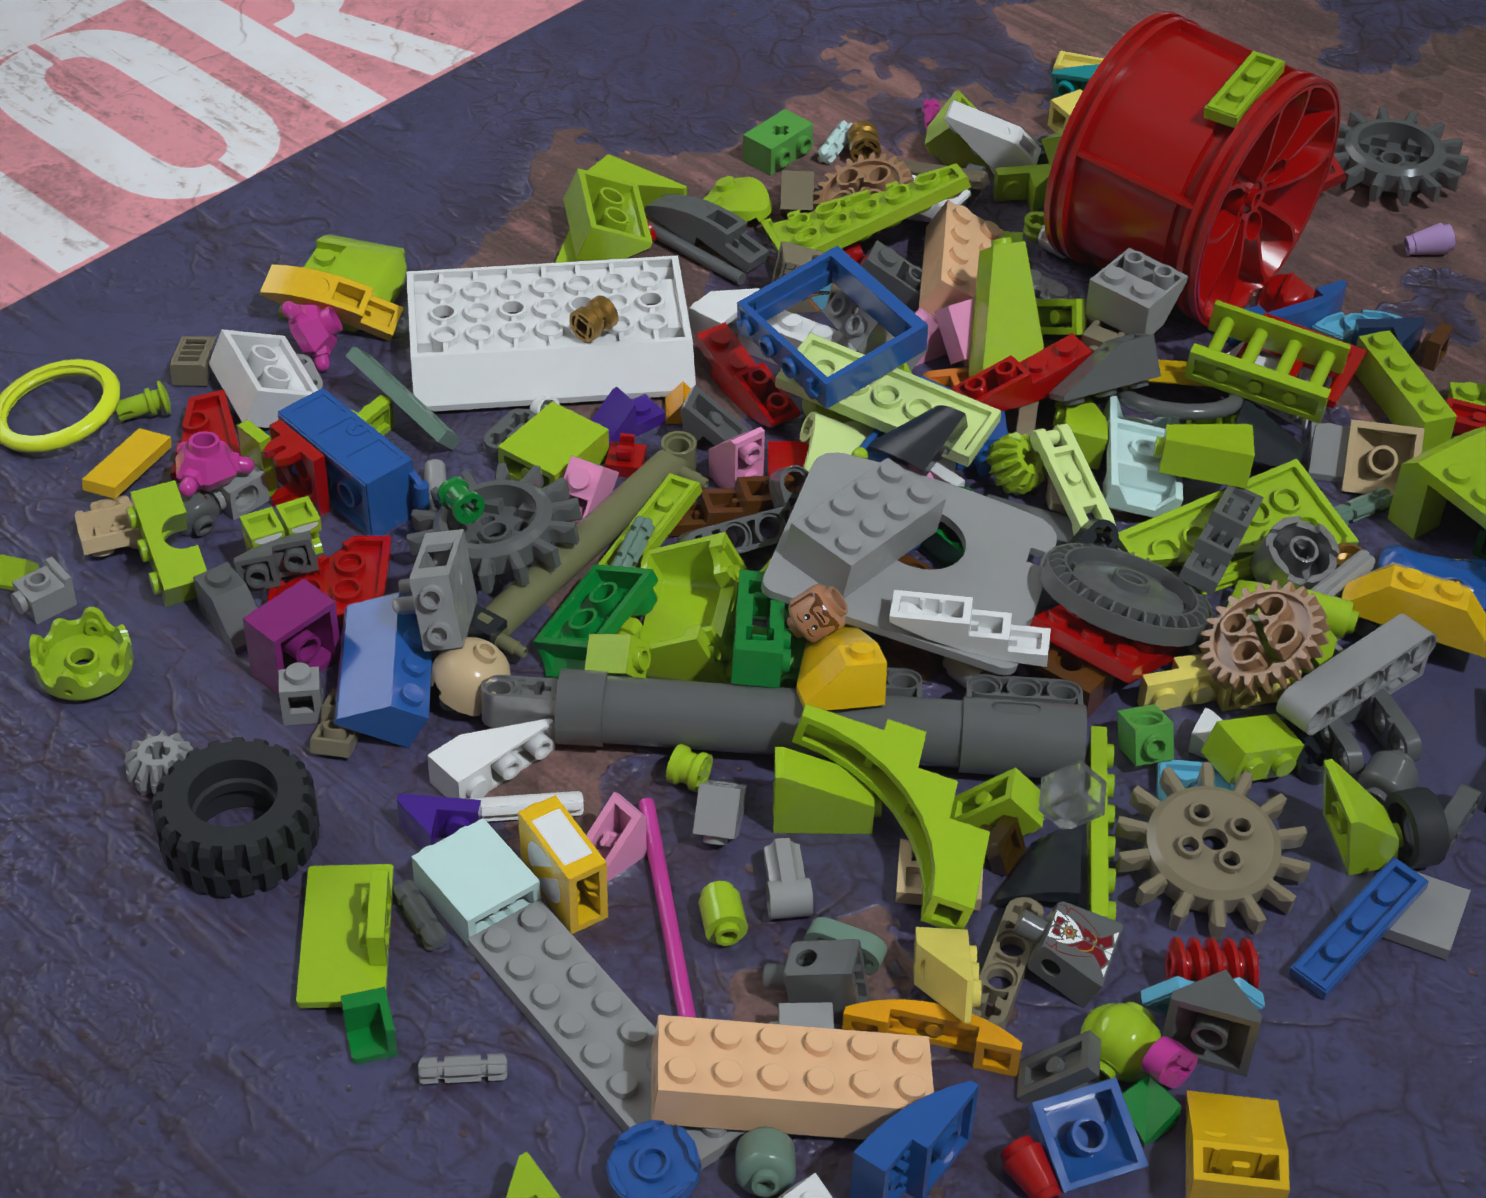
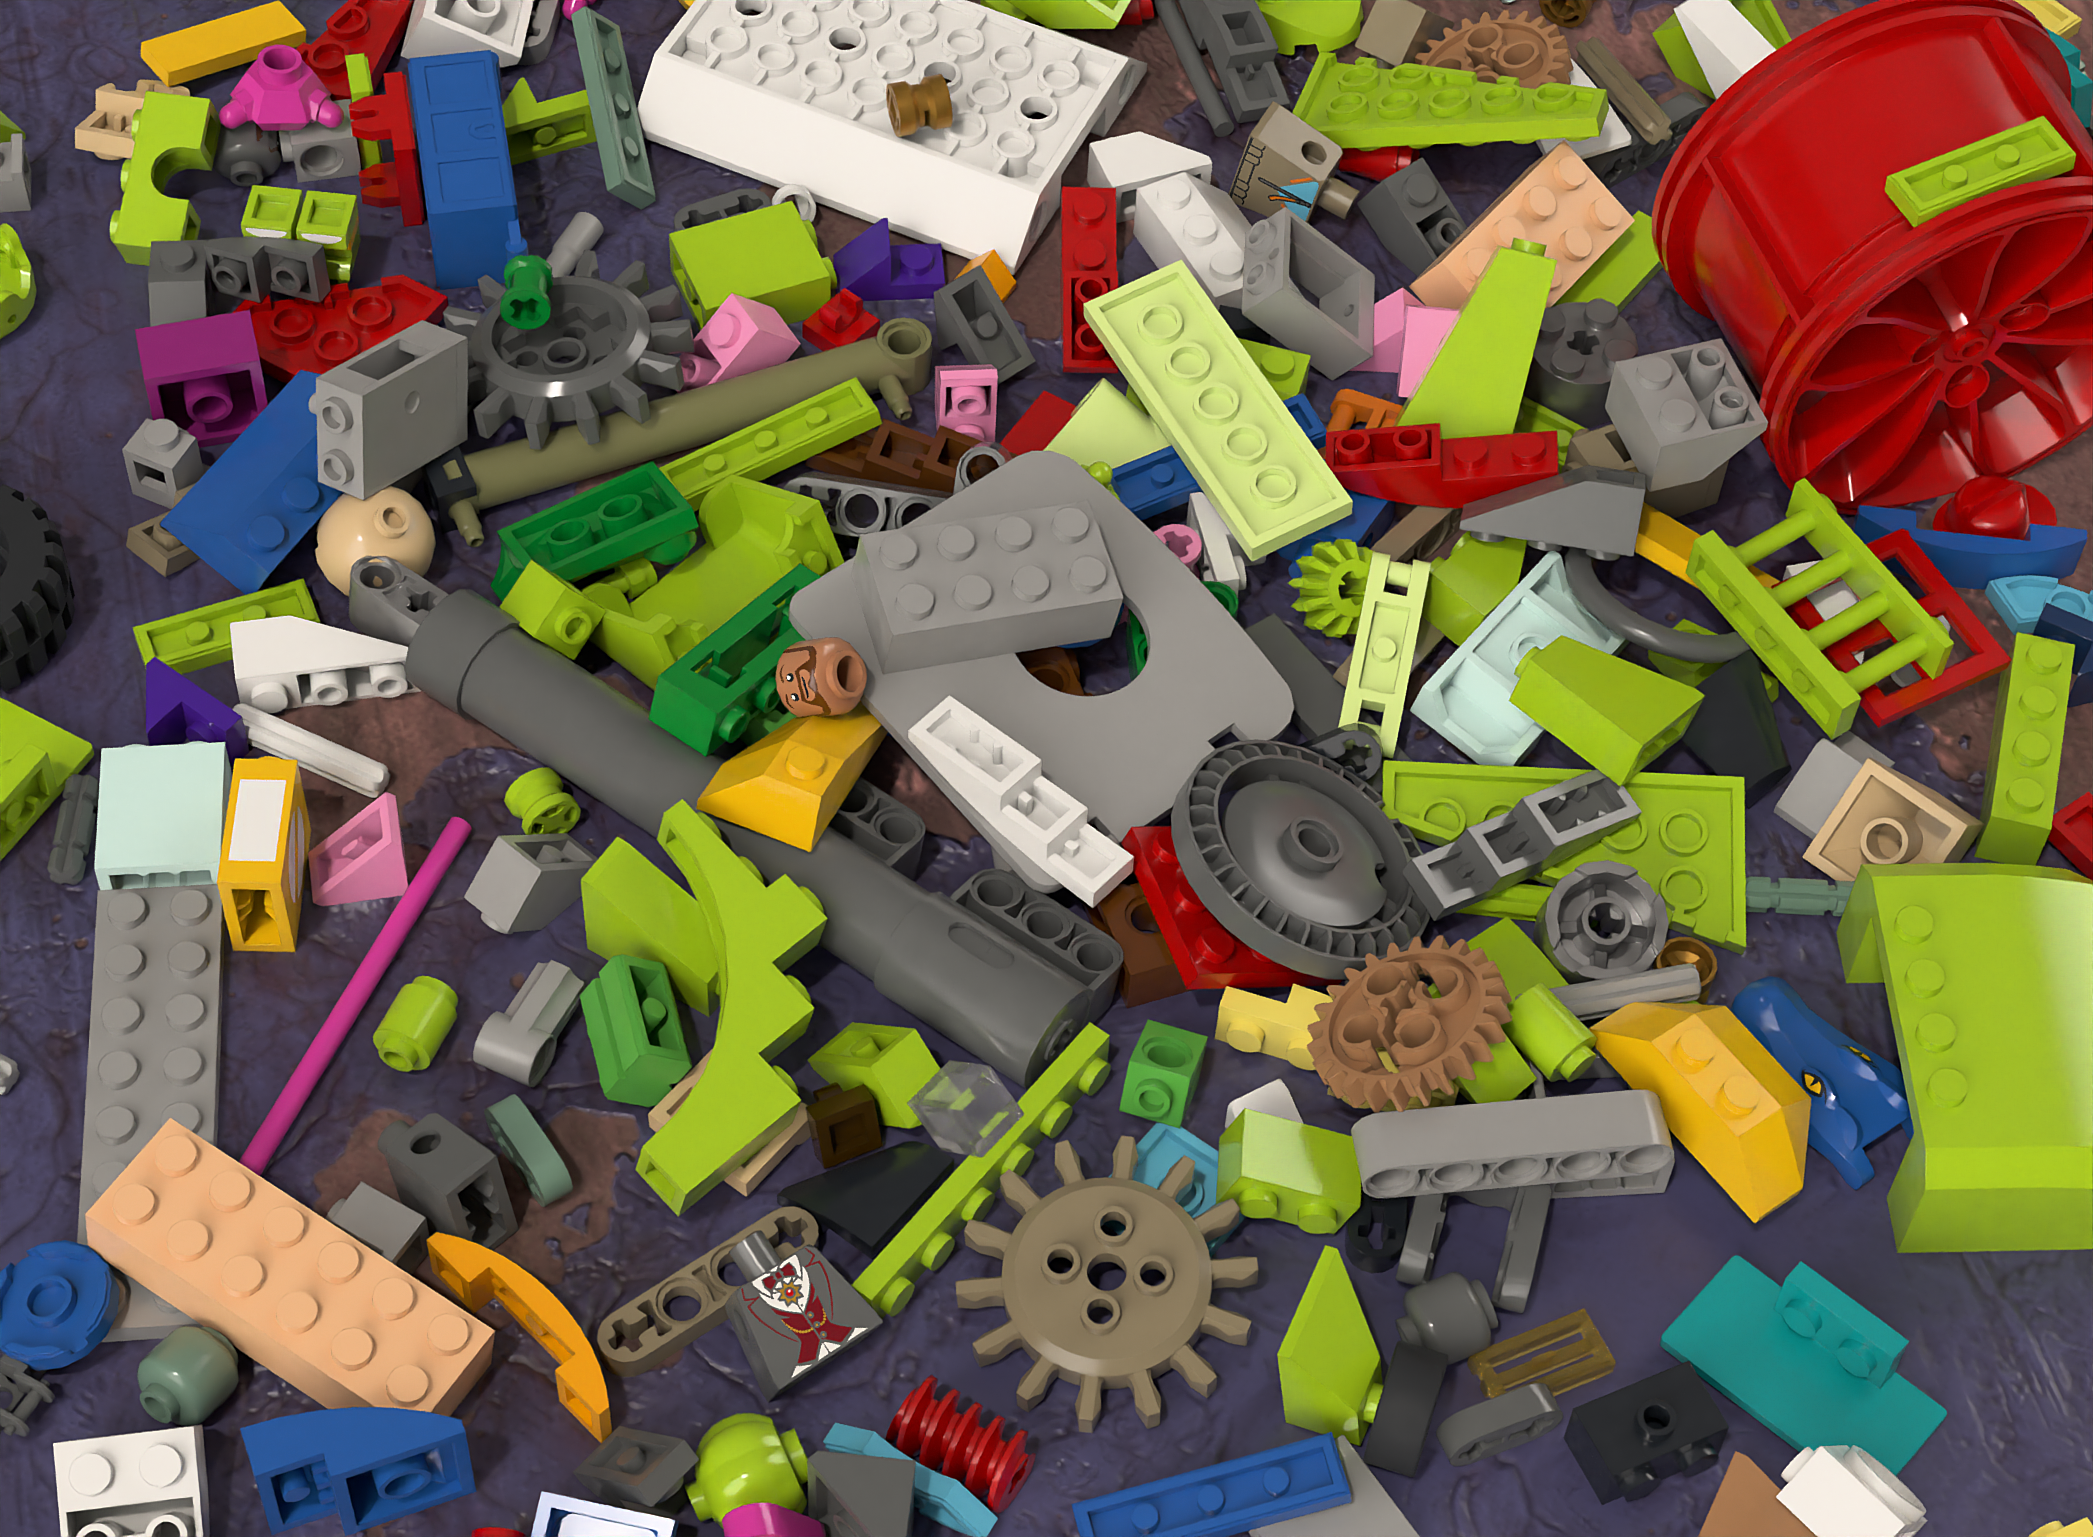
camera: 30 degrees right, 10 degrees up
sand green axle [611,516,655,568] -> none
blue window [736,246,928,409] -> none
black slope [868,405,968,476] -> none
light yellow slope [913,927,982,1023] -> none
lime slope [1036,298,1087,335] -> none
none -> lime tile [132,578,320,675]
none -> bright green brick [580,954,692,1107]
none -> clear yellow tile [1467,1308,1616,1399]

